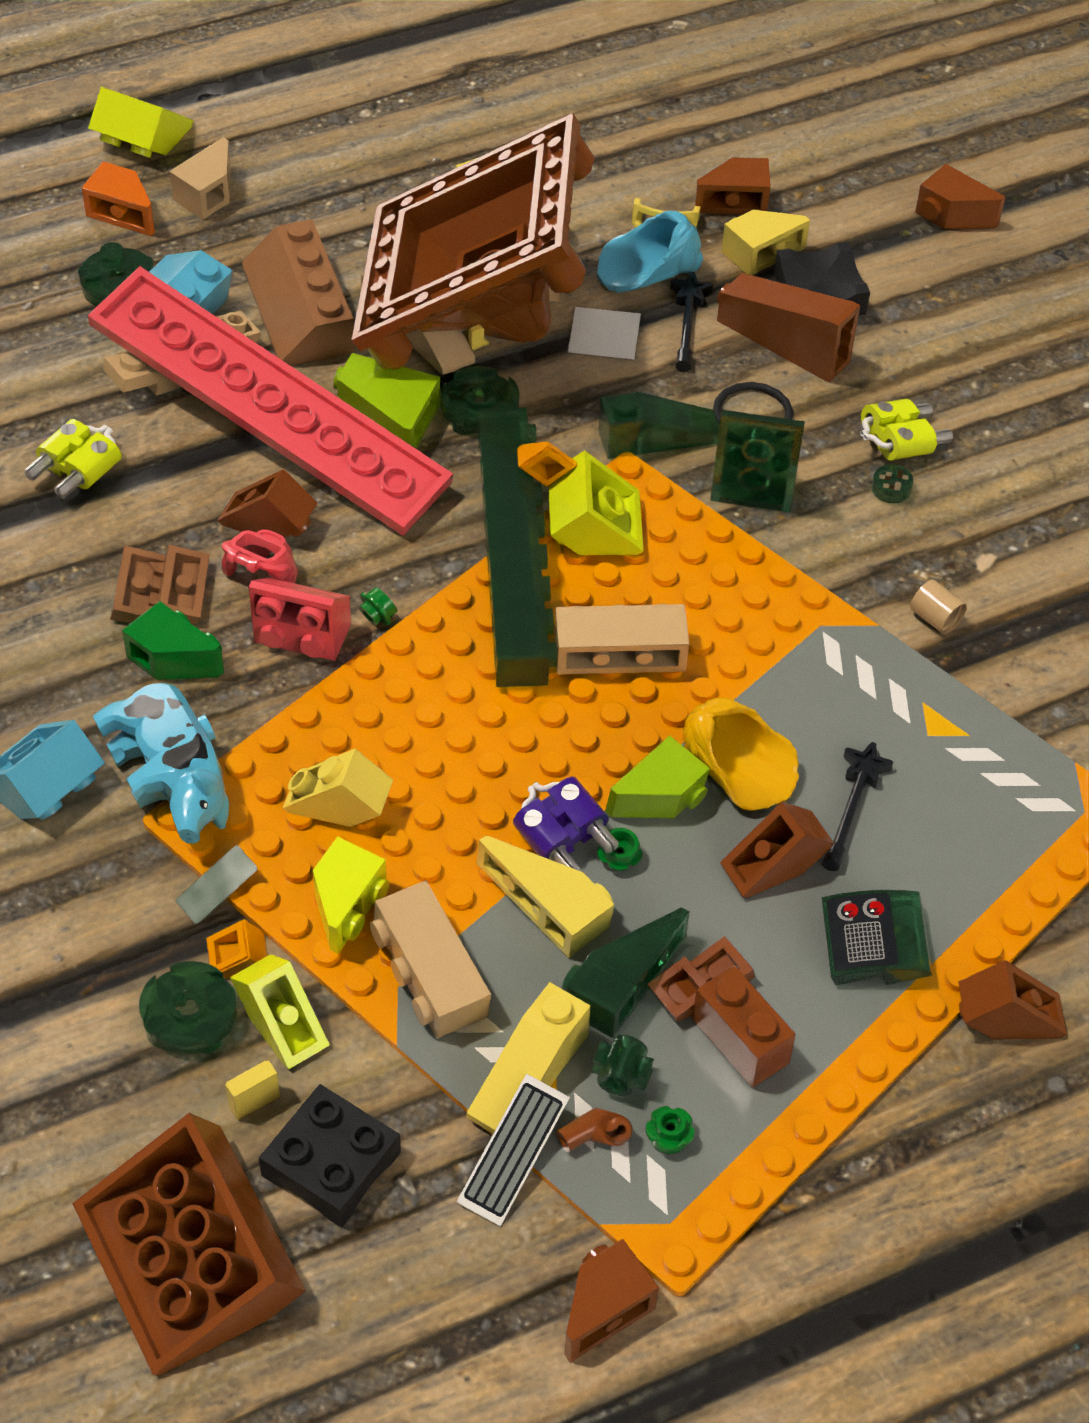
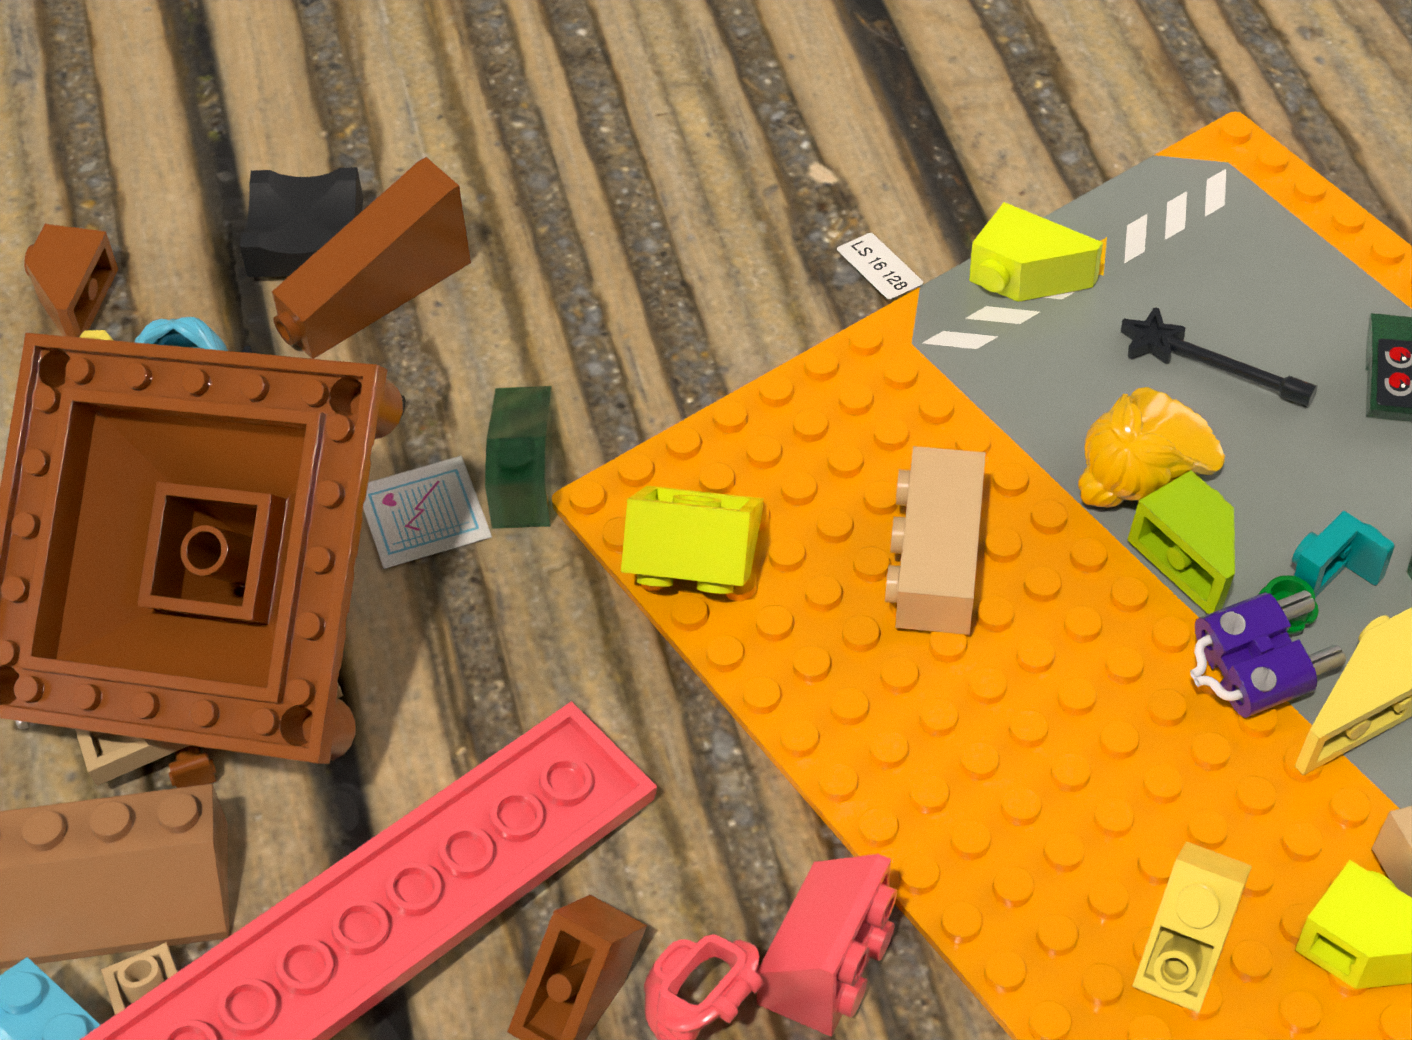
camera: 75 degrees left, 0 degrees up
lime slope [333,353,440,449] -> none
green plate [359,587,398,626] -> none
clear green plate [441,366,520,435] -> none
clear green brick [478,407,557,687] -> none
light orange slope [517,441,577,487] -> none
clear green slope [710,410,805,512] -> none
black piece [713,382,794,442] -> none
dark orange slope [720,802,835,898] -> none
light yellow slope [721,210,810,275] -> none
neon yellow piece [860,399,953,461] -> none
clear green tile [871,464,913,503] -> none
tan beam [910,579,967,634] -> none
dark orange slope [915,164,1005,229] -> none
none -> clear sticker [363,456,492,569]
none -> white sticker [837,233,924,300]
none -> neon yellow slope [969,202,1103,302]
none -> teal bracket [1292,510,1395,598]

